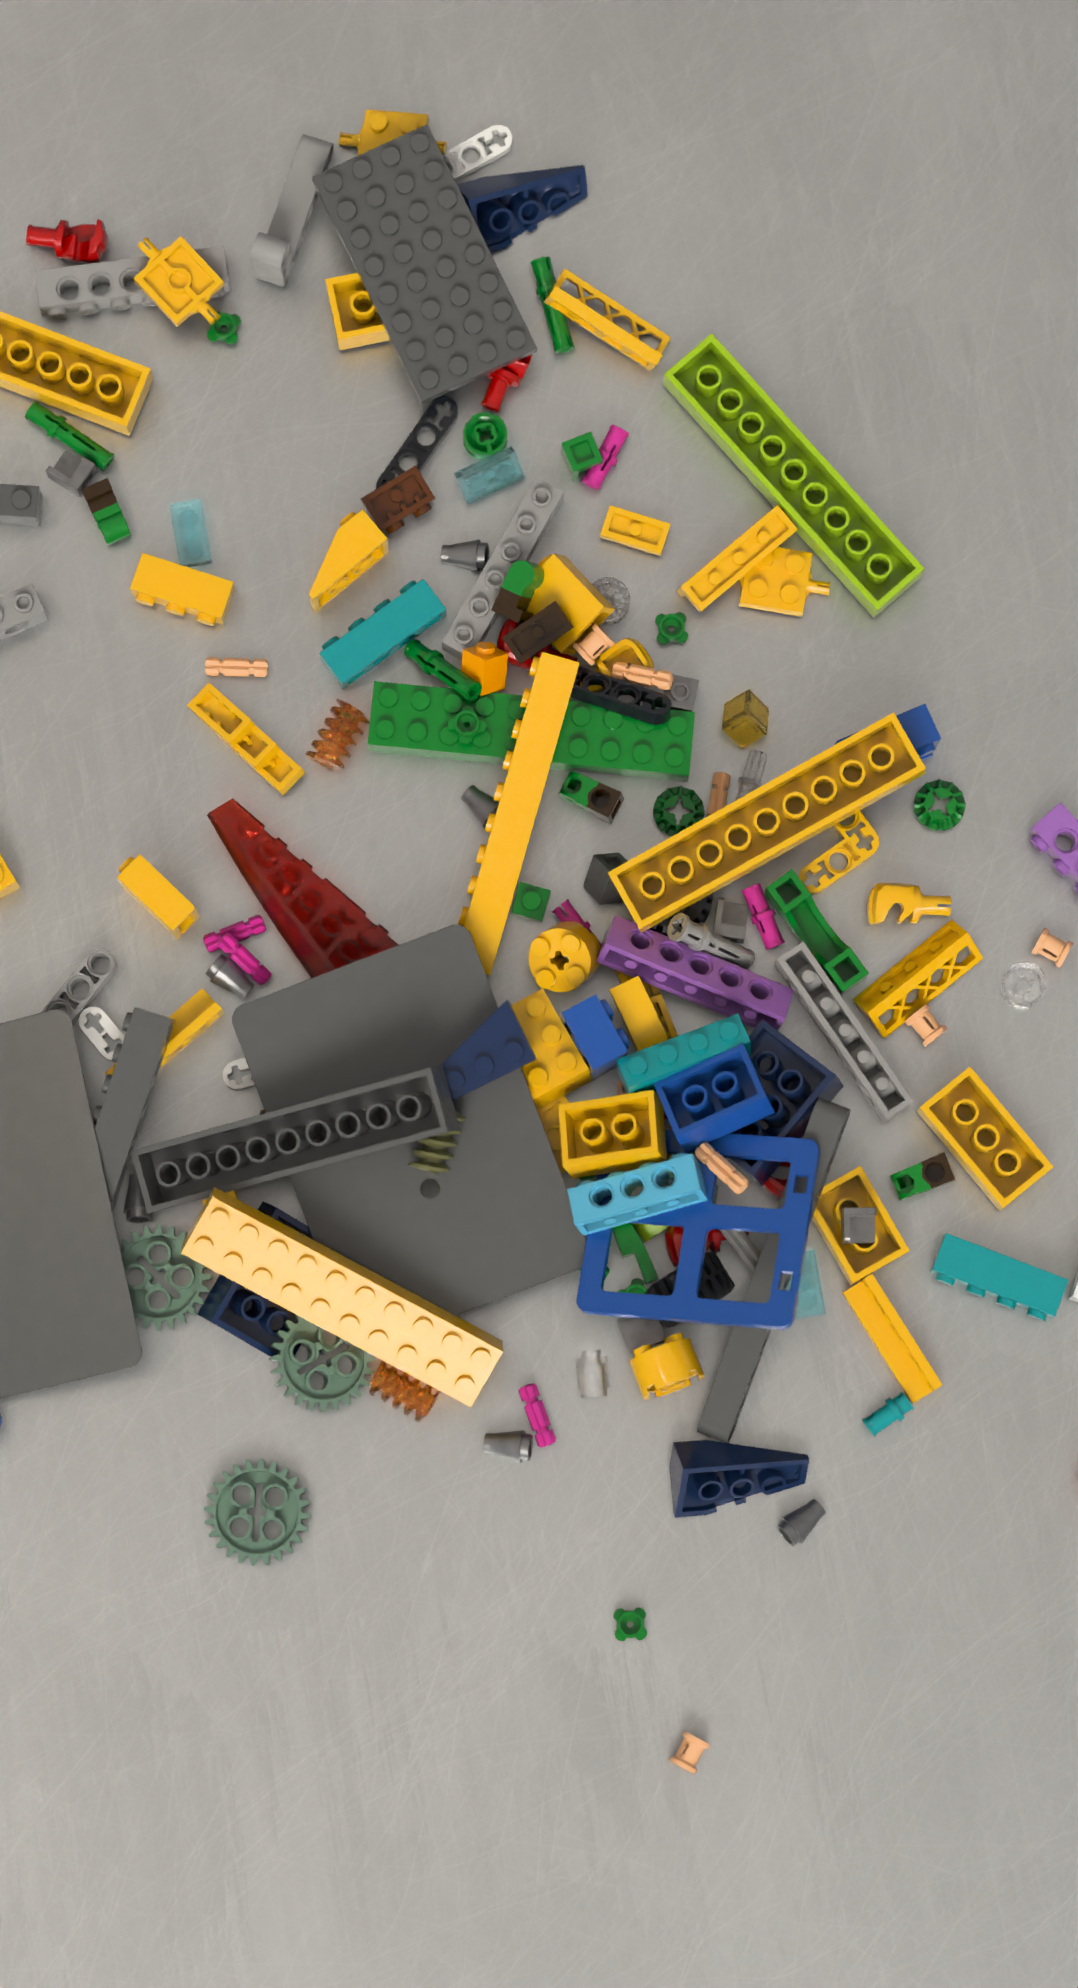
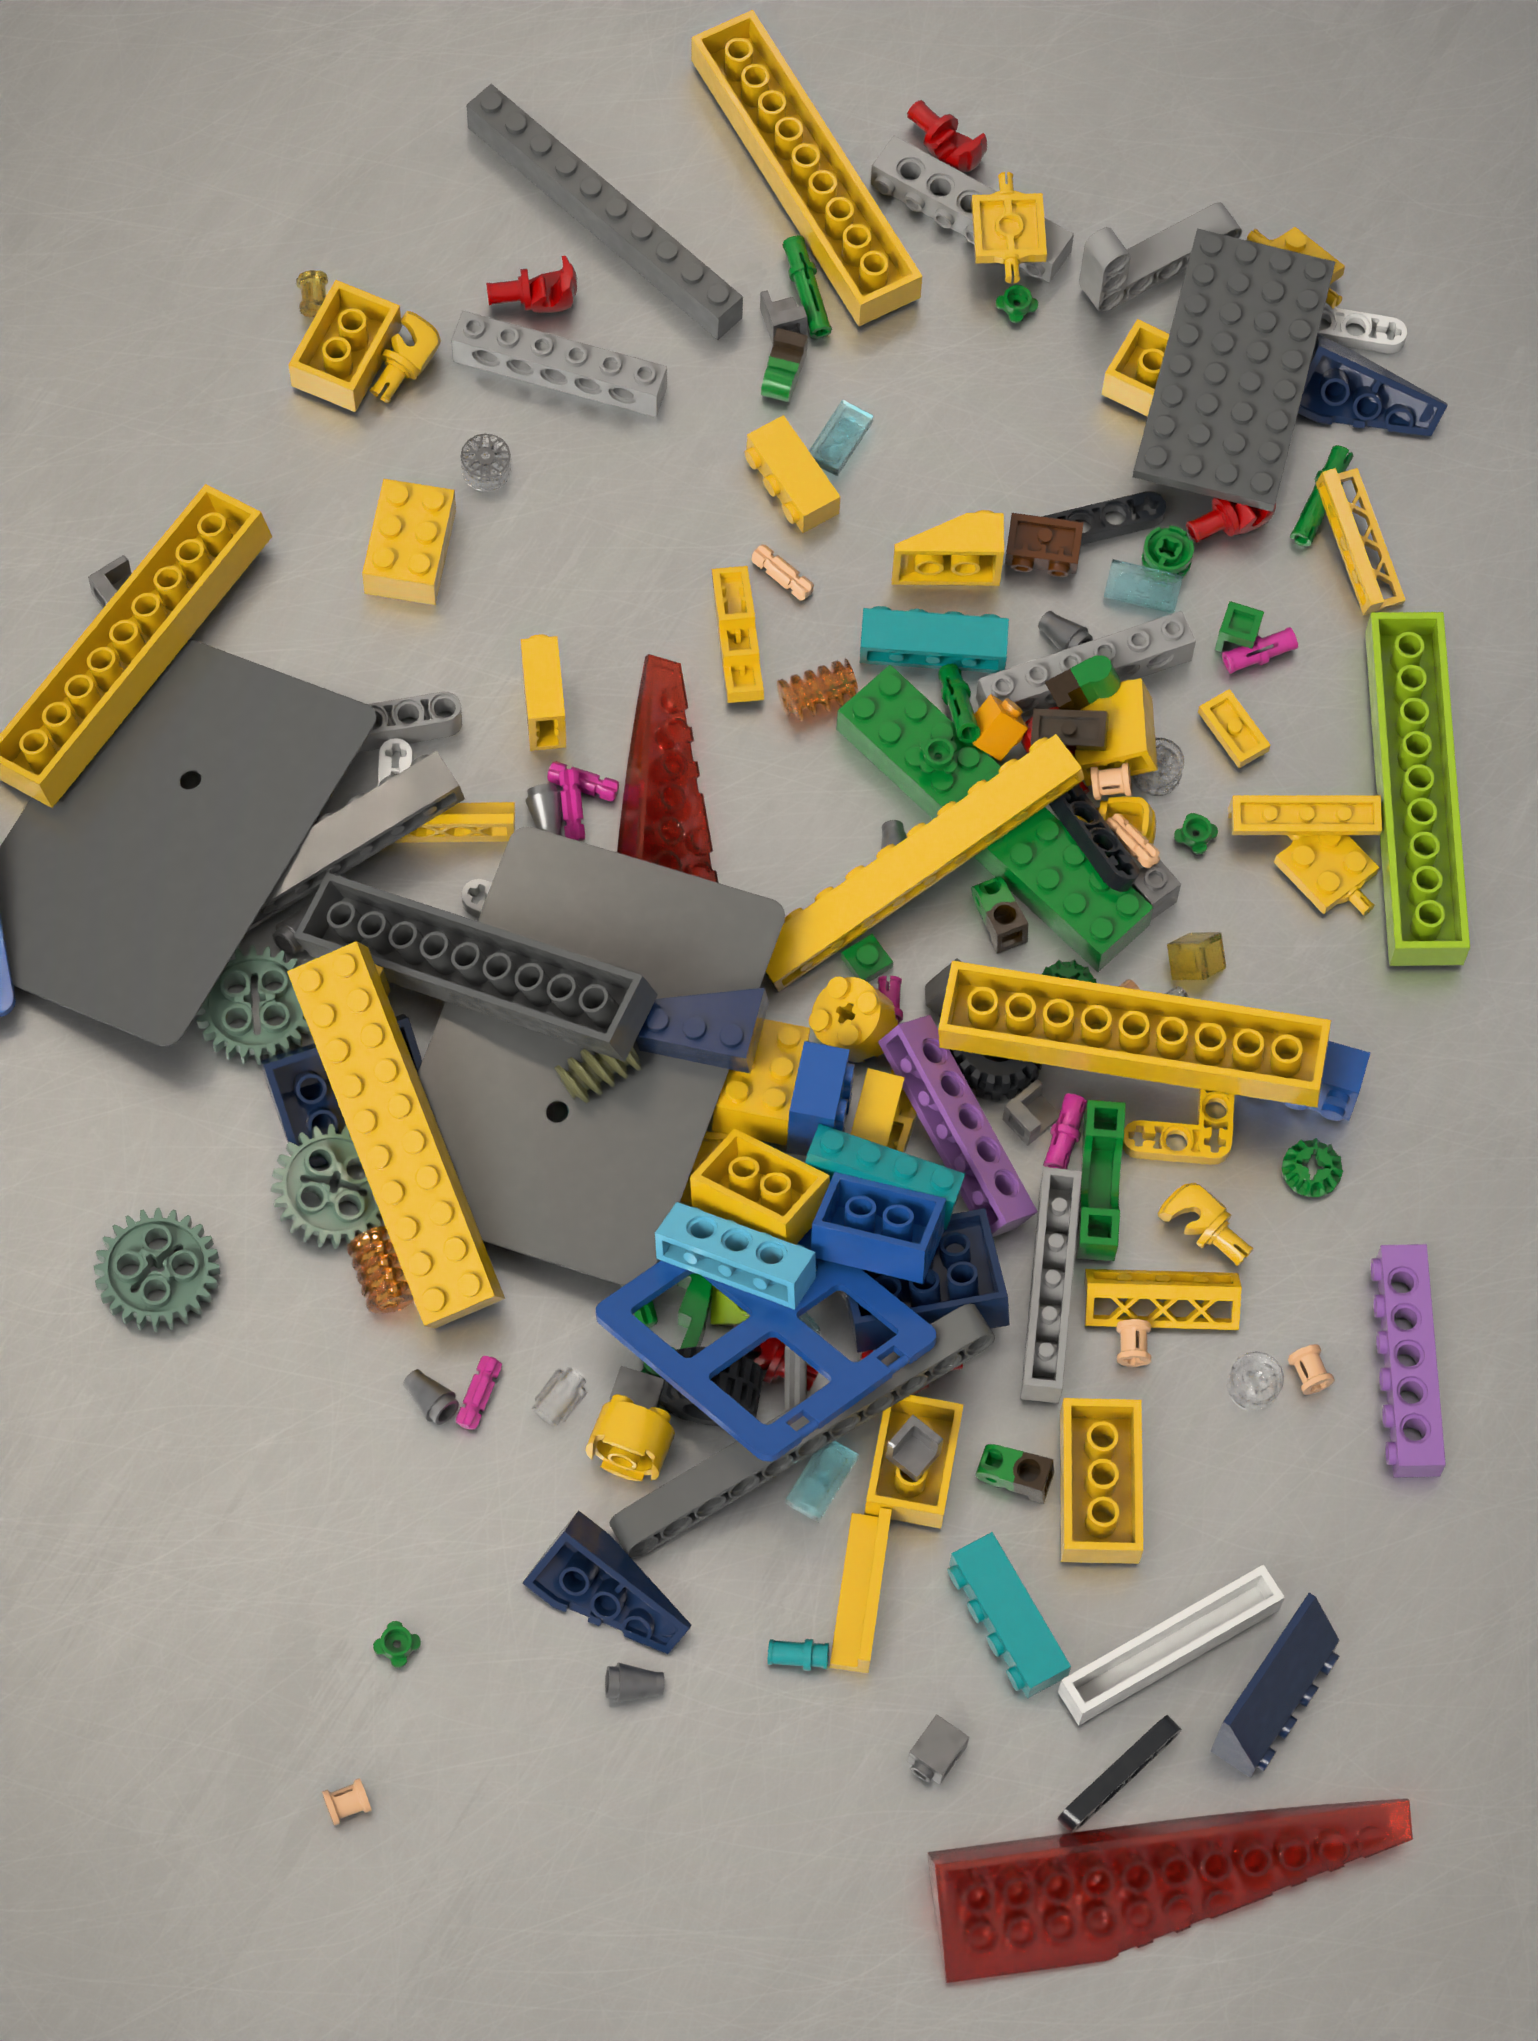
camera: 40 degrees right, 15 degrees down
light grey pin [667,913,755,969] -> none
light nougat axle [695,1142,749,1194] -> none
none -> flat silver brick [907,1714,969,1784]

